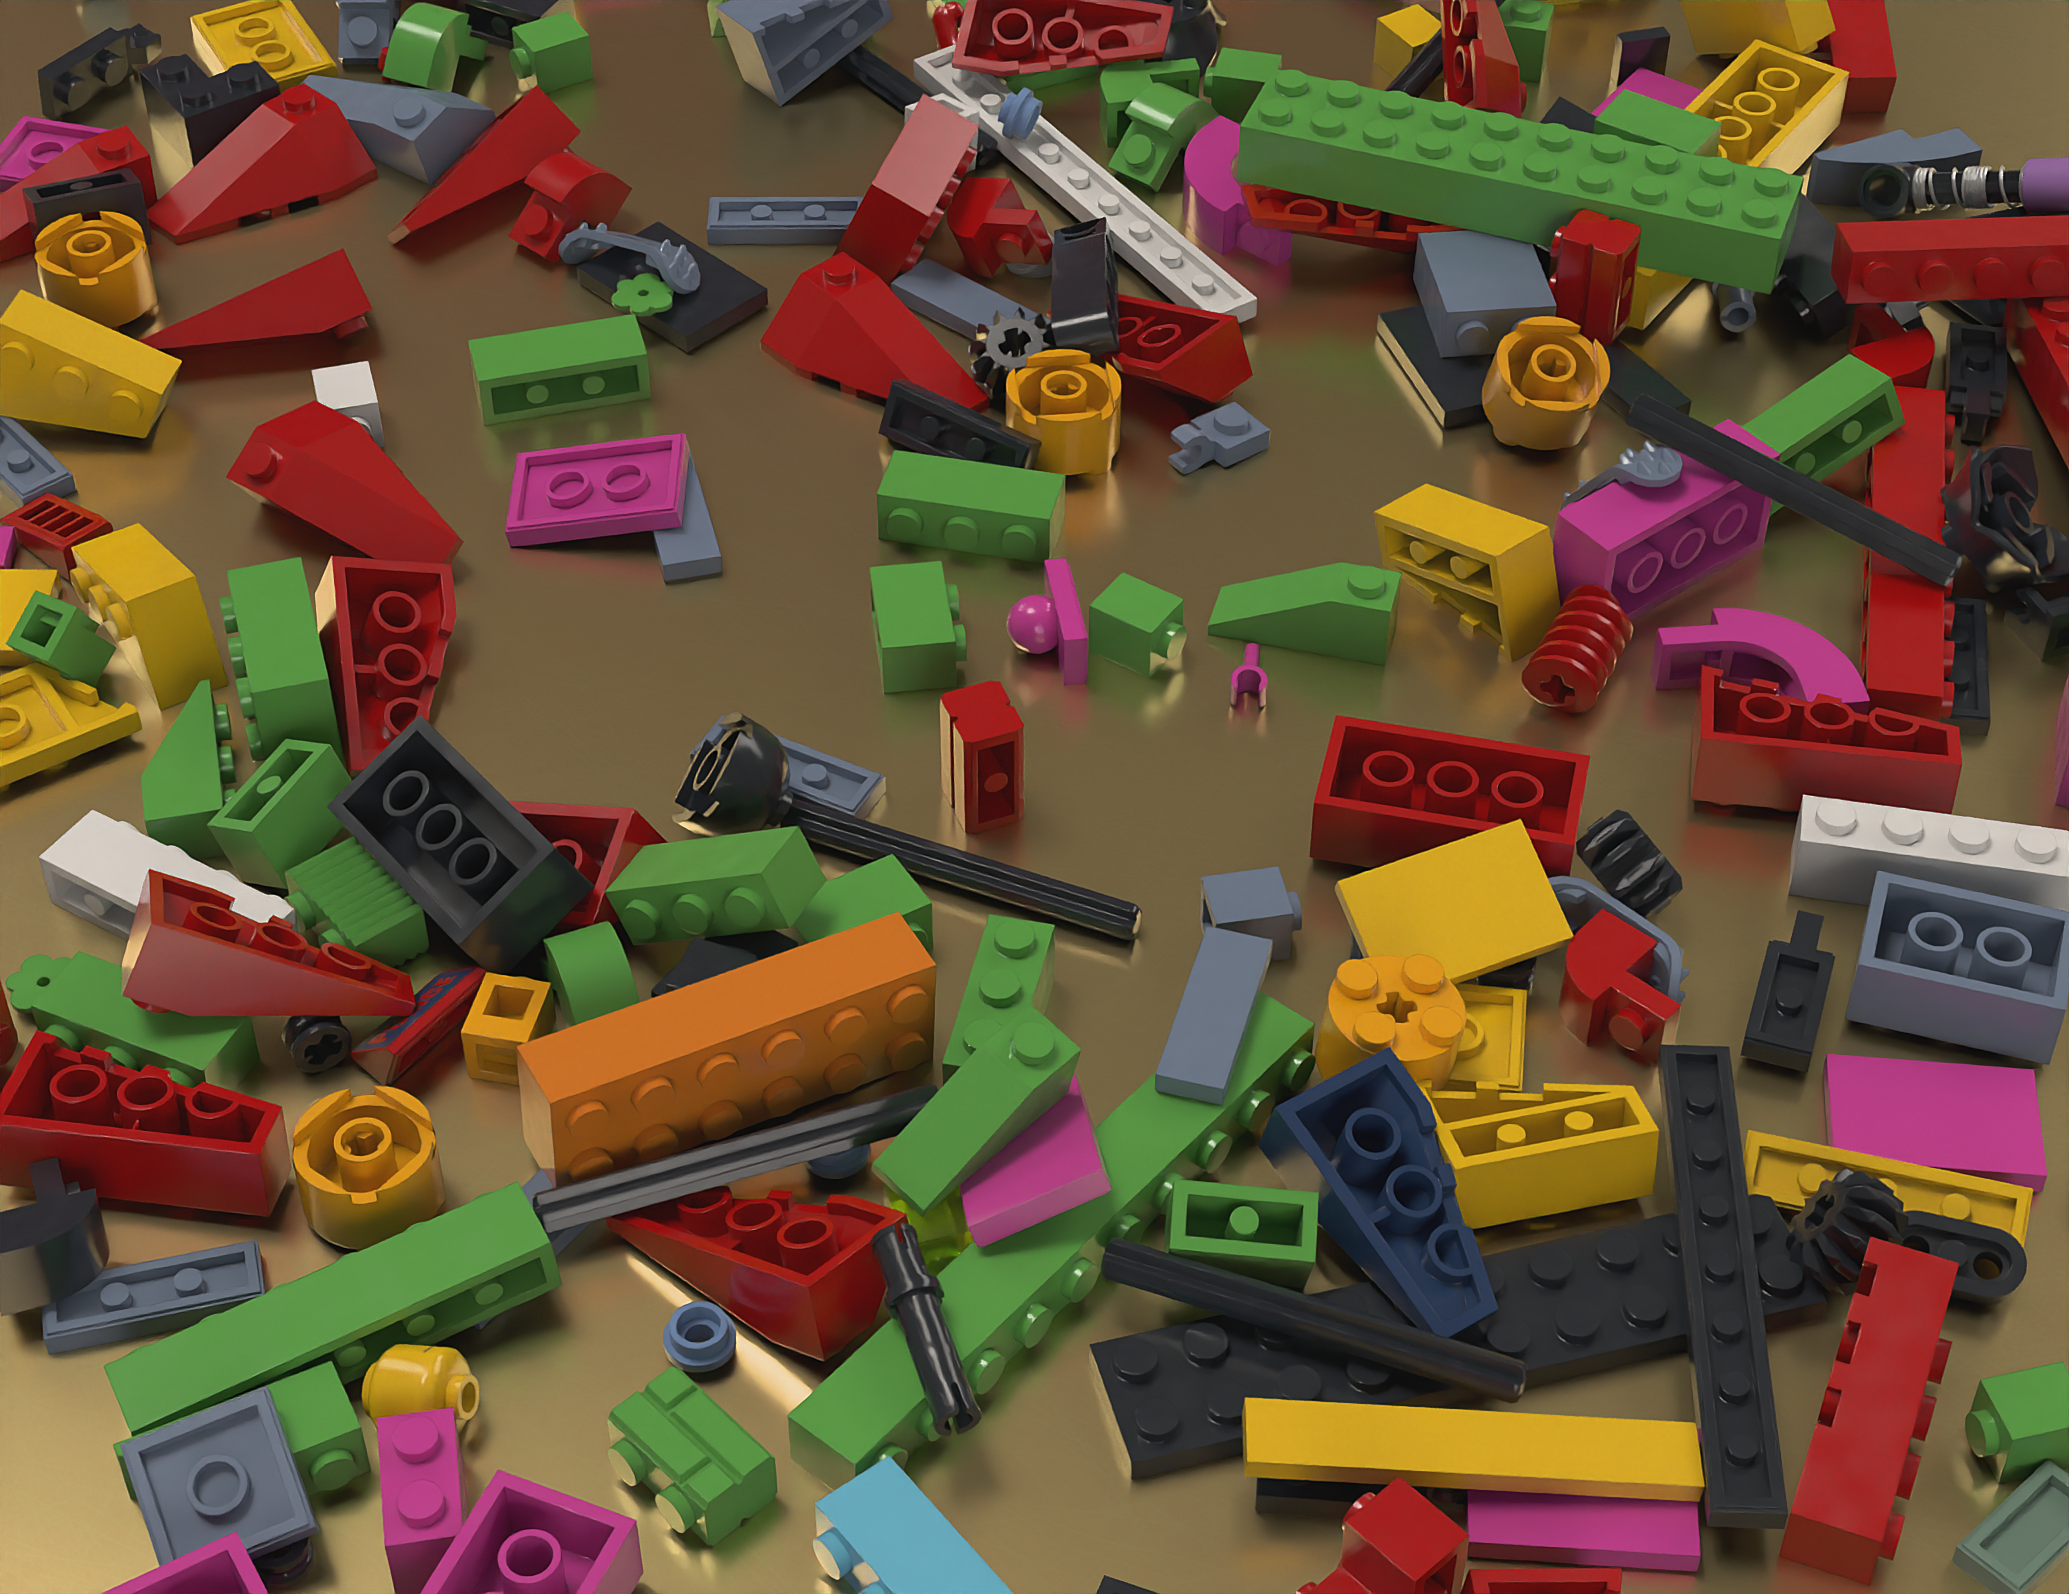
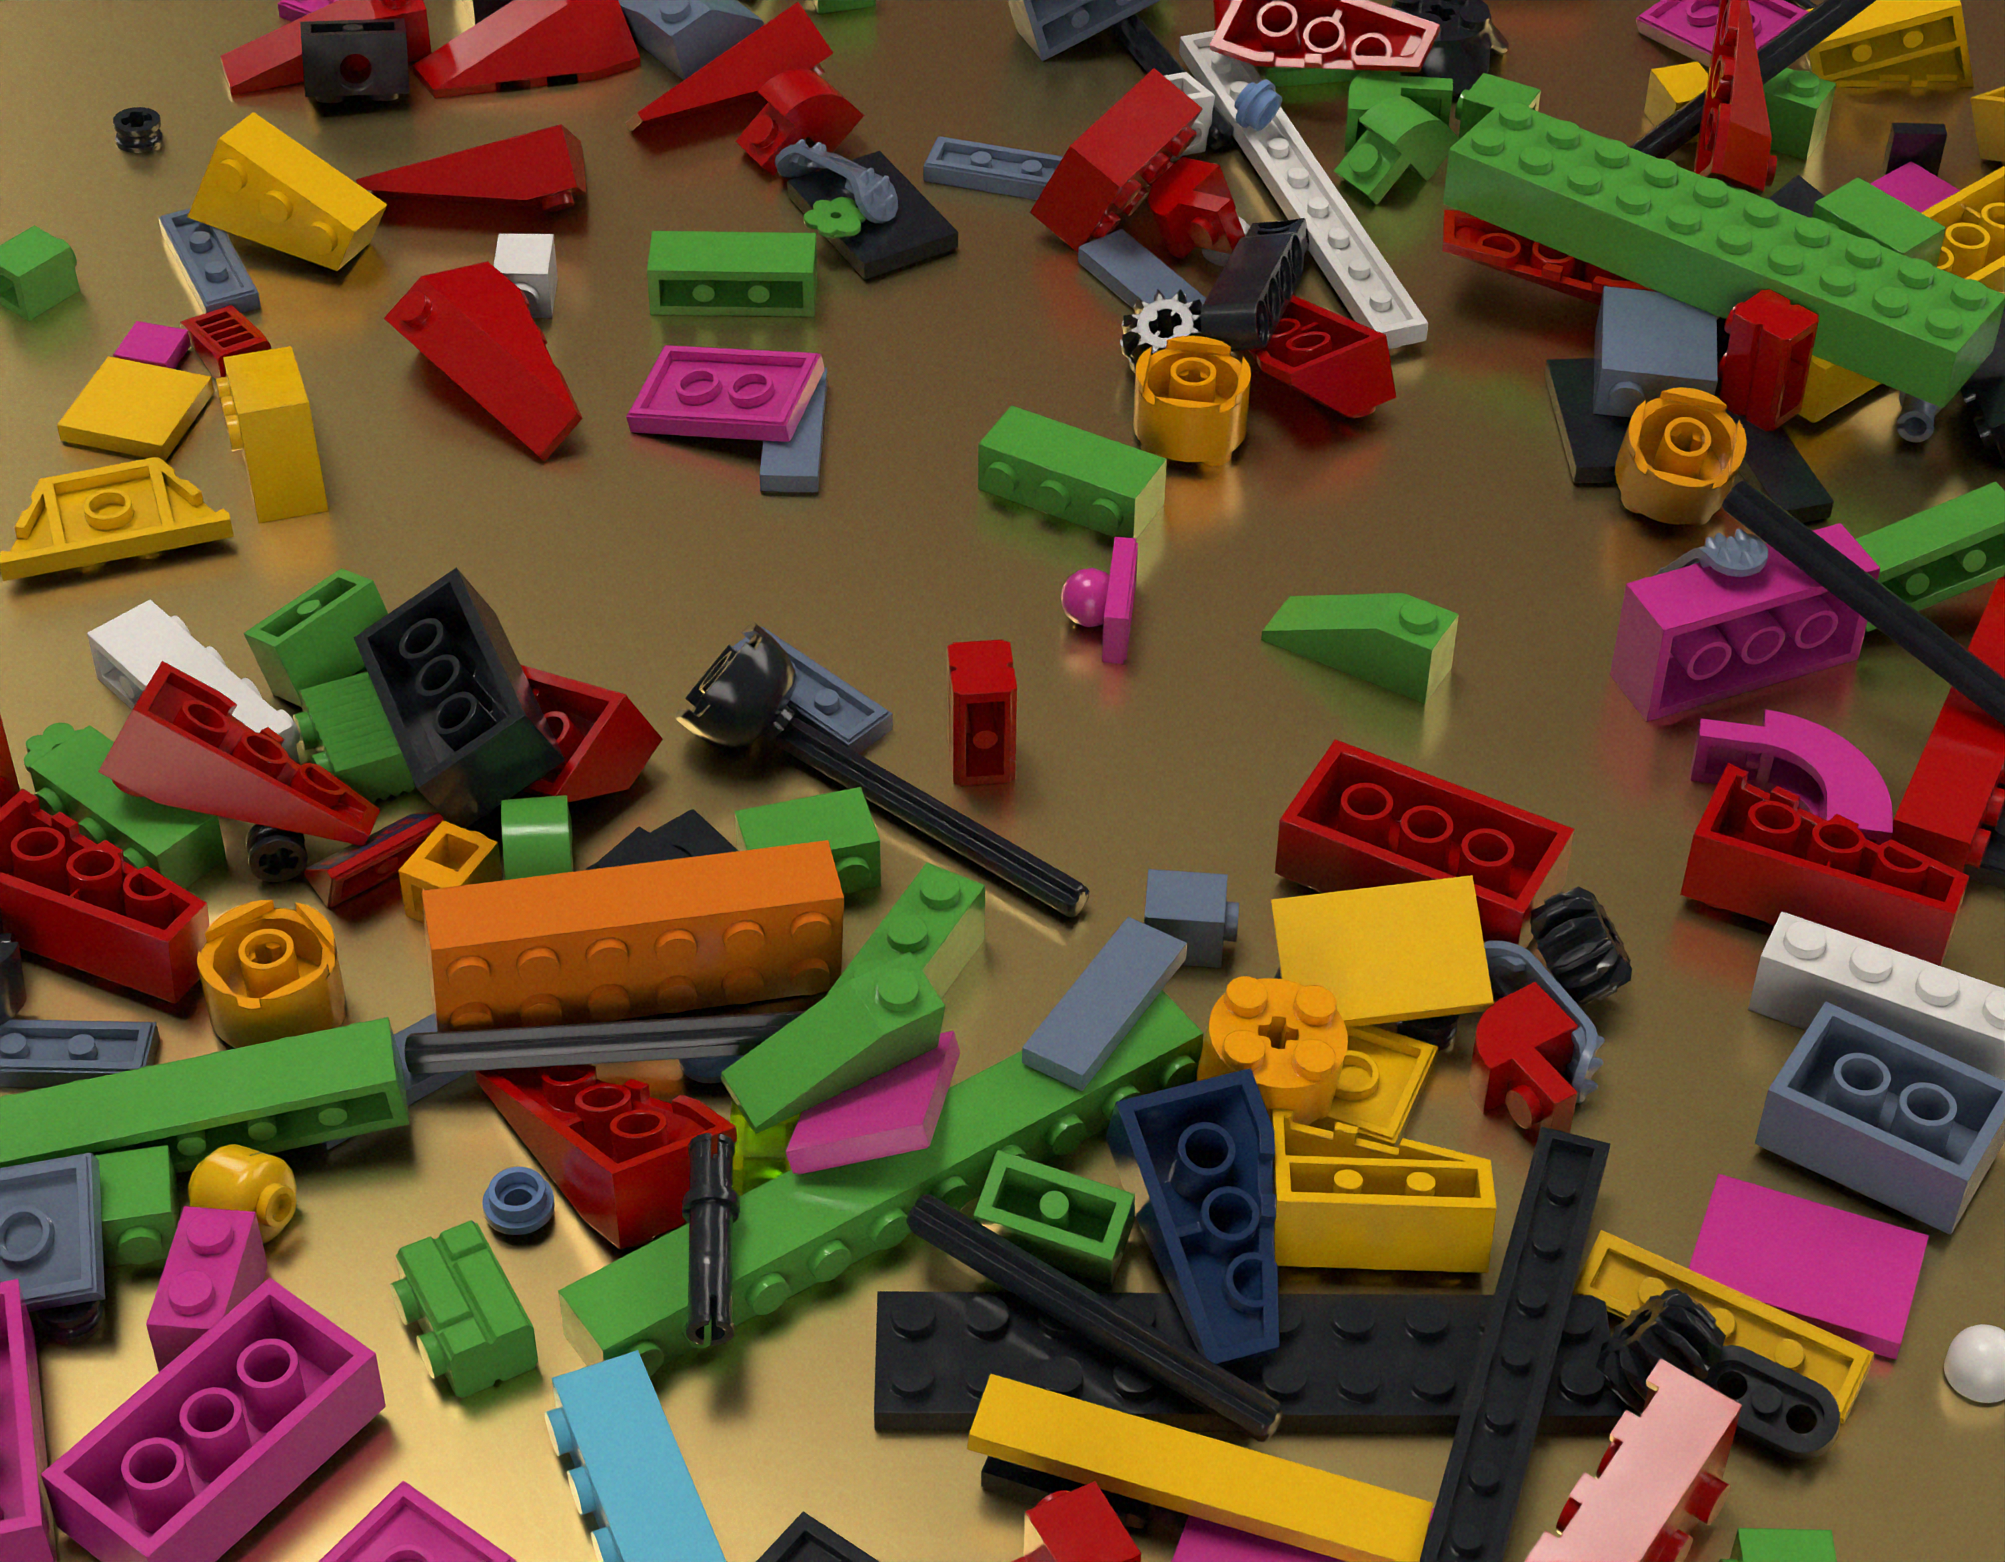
camera: 15 degrees right, 0 degrees up
bright green brick [6,590,117,688] -> none
light orange brick [34,211,158,332] -> none
bright green slope [141,679,237,860] -> none
bright green brick [219,557,346,770] -> none
red wedge [315,556,457,776] -> none
bright green brick [605,826,827,945] -> none
red wedge [760,252,989,412] -> none
bright green brick [869,561,967,693] -> none
black tile [878,378,1042,470] -> none
bright green brick [1089,572,1187,678] -> none
sand blue plate [1168,401,1271,474] -> none
dark pink arch [1182,115,1292,266] -> none
dark pink hand [1230,643,1268,707] -> none
yellow wedge [1374,483,1561,663] -> none
red piece [1521,584,1633,713] -> none
black hinge [1740,910,1836,1072] -> none

